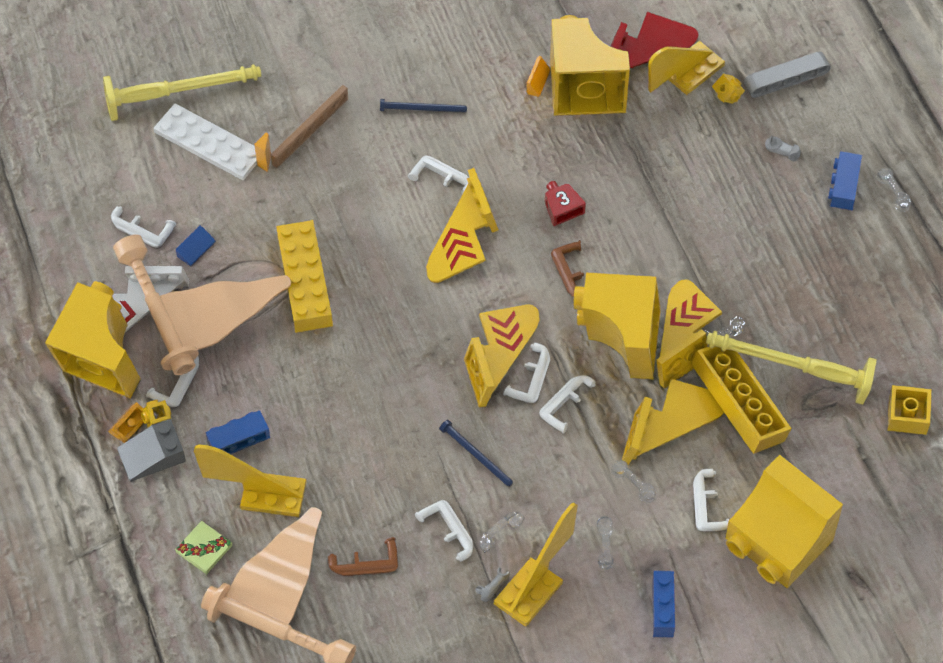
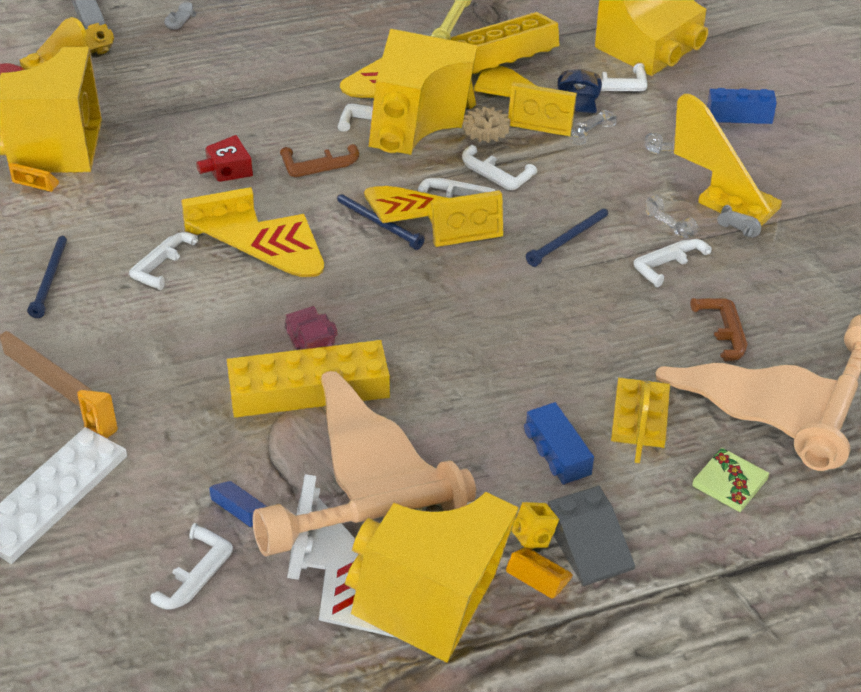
camera: 90 degrees left, 15 degrees down
none -> clear pink brick [285,306,338,350]
none -> dark blue bar [337,194,425,250]
none -> tan gear [463,107,510,143]
none -> dark blue piece [557,69,602,113]

